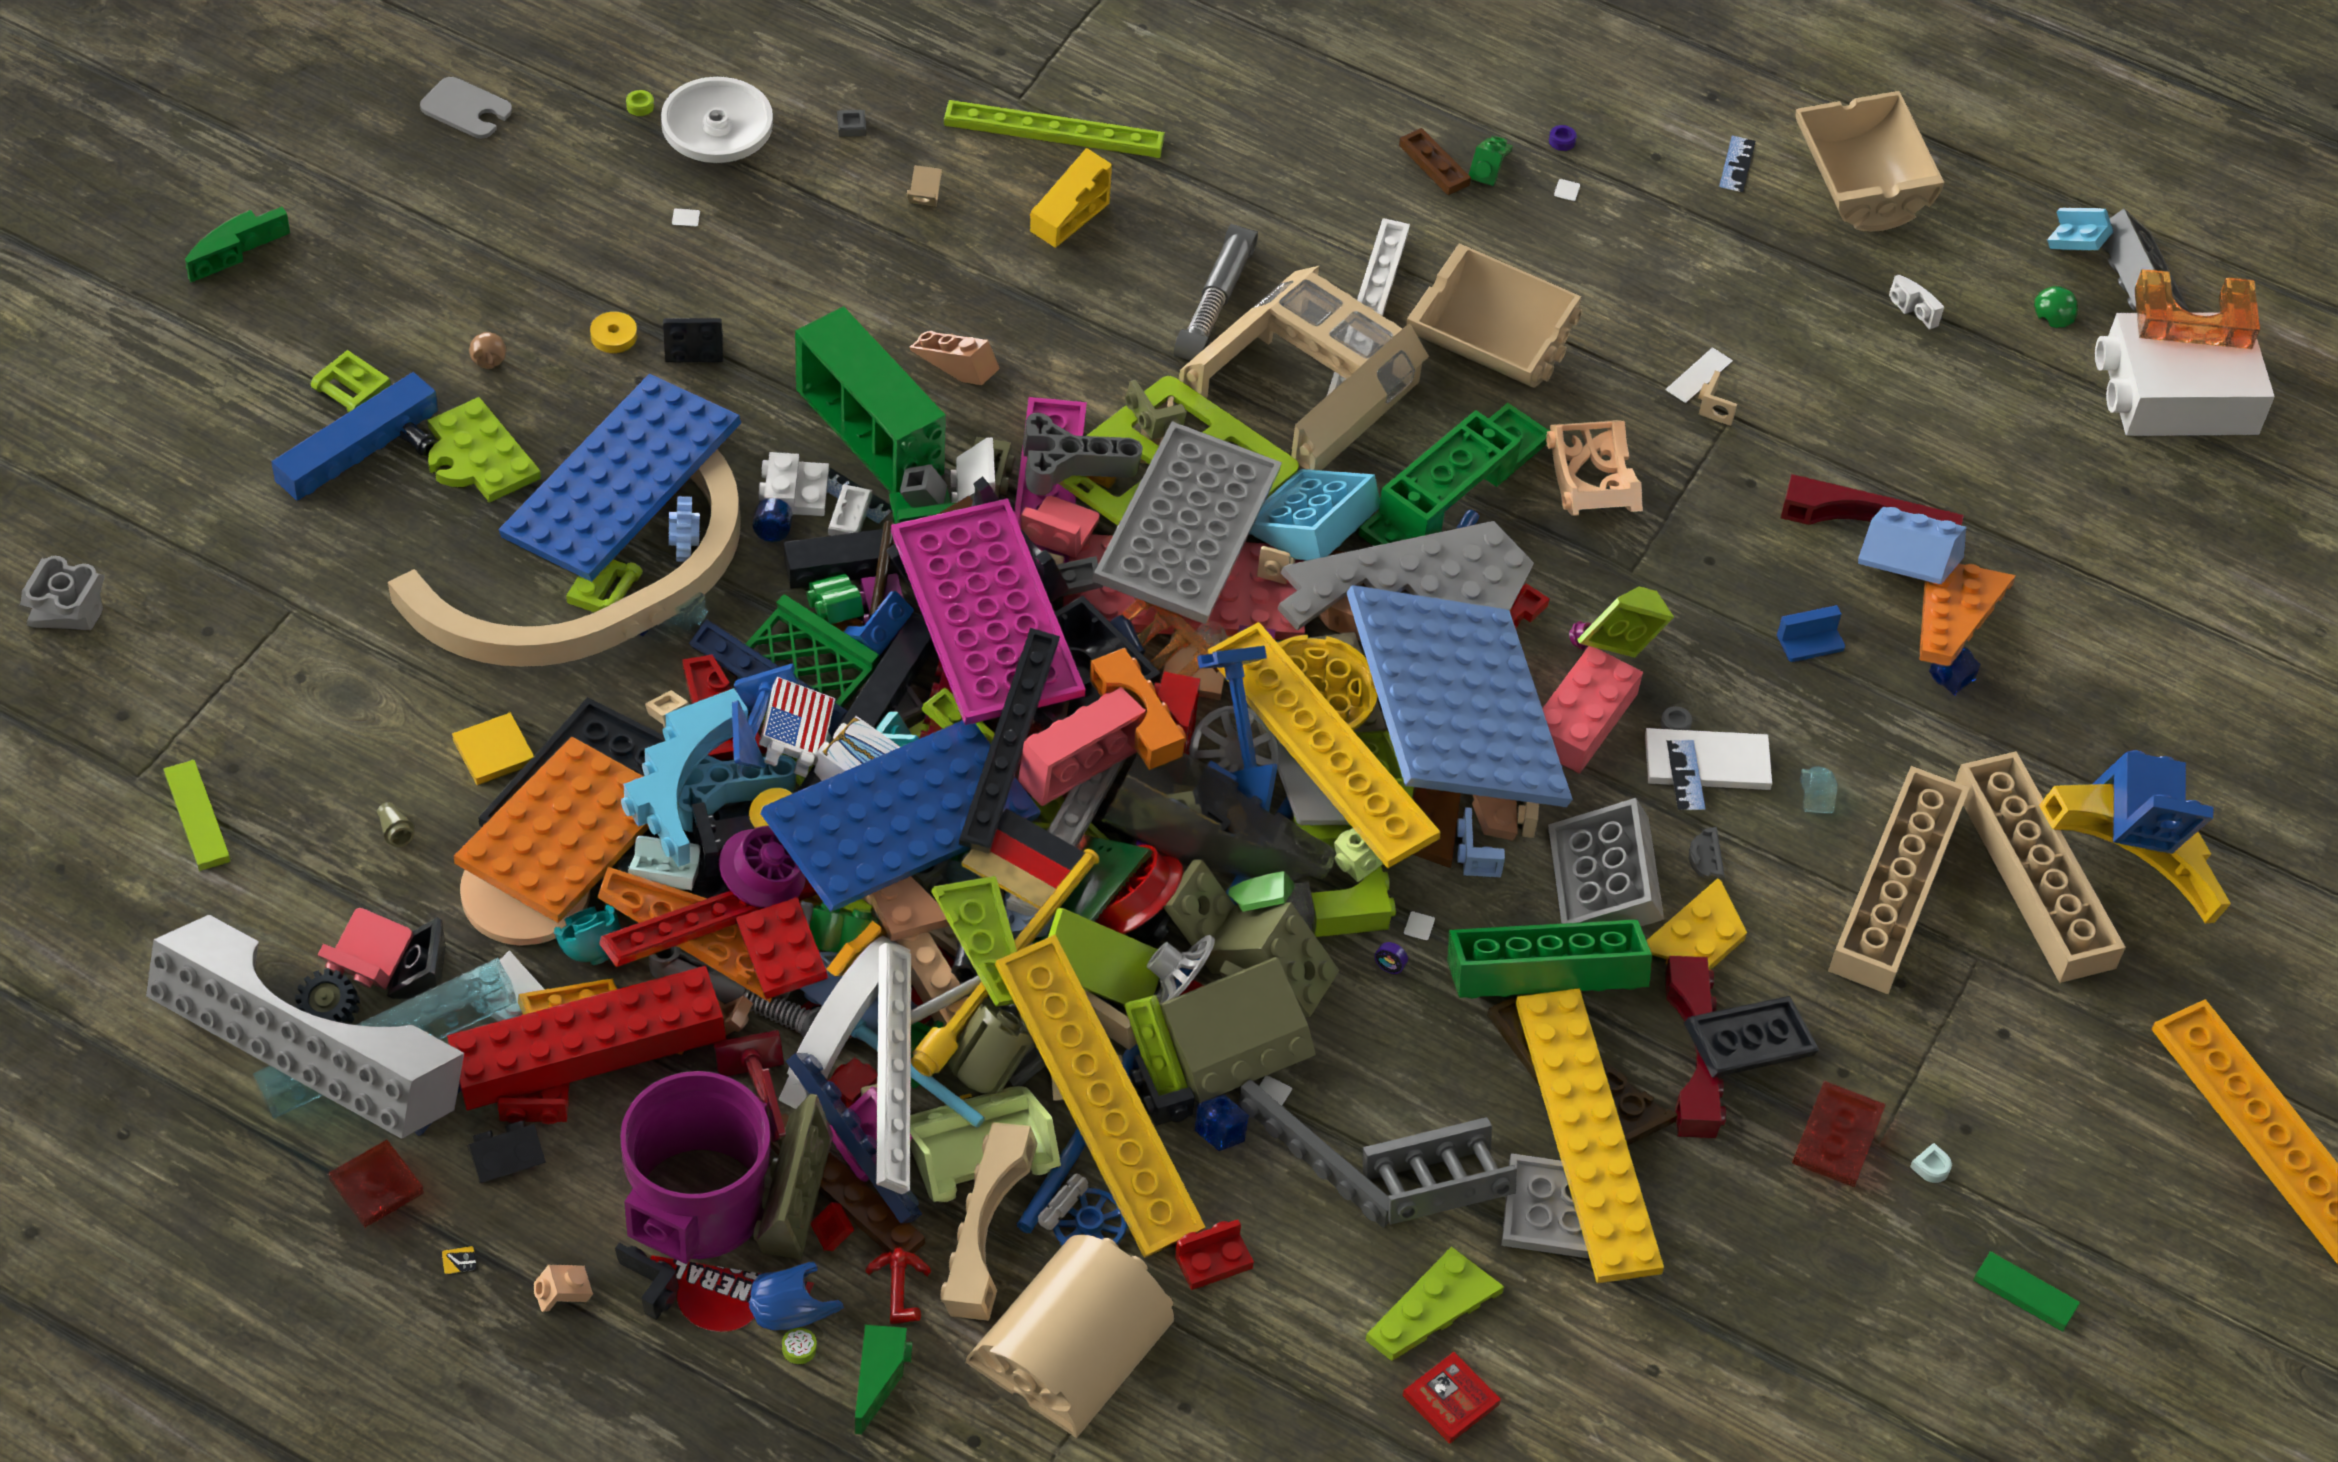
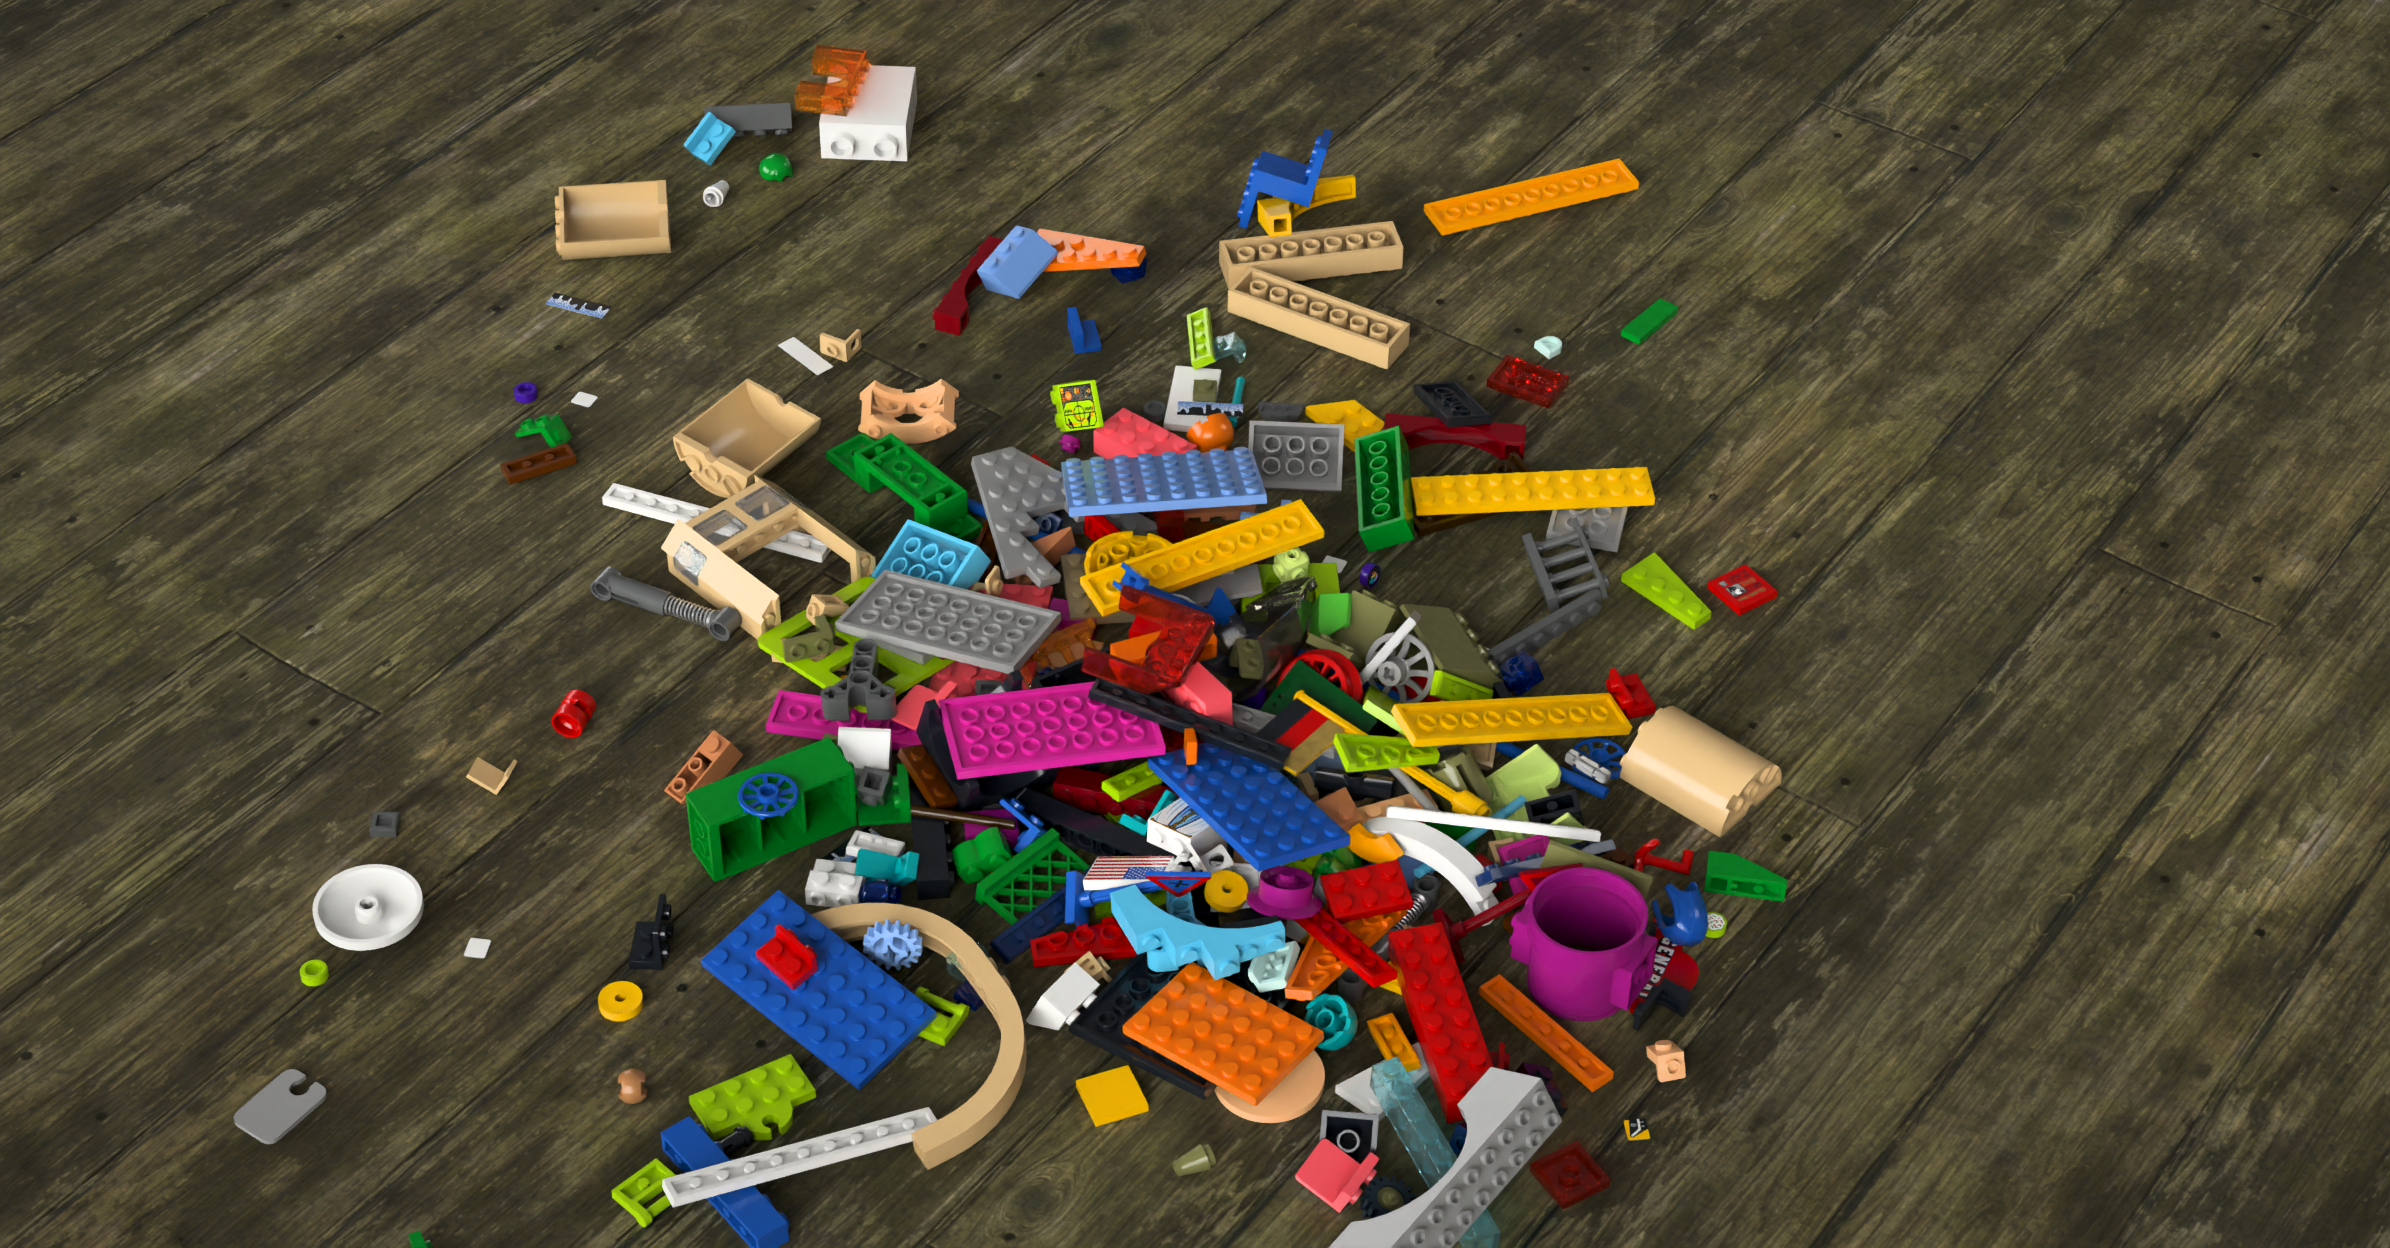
camera: 80 degrees left, 10 degrees down
tan arch [940,1122,1038,1321] -> none
lime tile [944,100,1165,158] -> none
yellow wedge [1030,148,1112,248] -> none
white slope [1889,275,1944,329] -> none
none -> red wheel [551,690,597,738]
none -> white plate [662,1107,937,1207]
none -> white cone [703,180,729,207]
none -> blue wheel [738,773,799,819]
none -> red bracket [756,924,818,990]
none -> tan bracket [806,594,849,625]
none -> teal bracket [855,848,919,886]
none -> white slope [1026,962,1100,1030]
none -> clear red windscreen [1082,584,1215,694]
none -> orange tile [1184,728,1197,765]
none -> orange cylinder [1186,413,1234,453]
none -> white bracket [1186,843,1234,875]
none -> lime tile [1187,307,1216,370]
none -> olive plate [1193,379,1217,402]
none -> teal bar [1228,377,1245,427]
none -> tile [1359,610,1421,686]
none -> orange plate [1479,974,1614,1092]
none -> black brick [1524,789,1585,835]

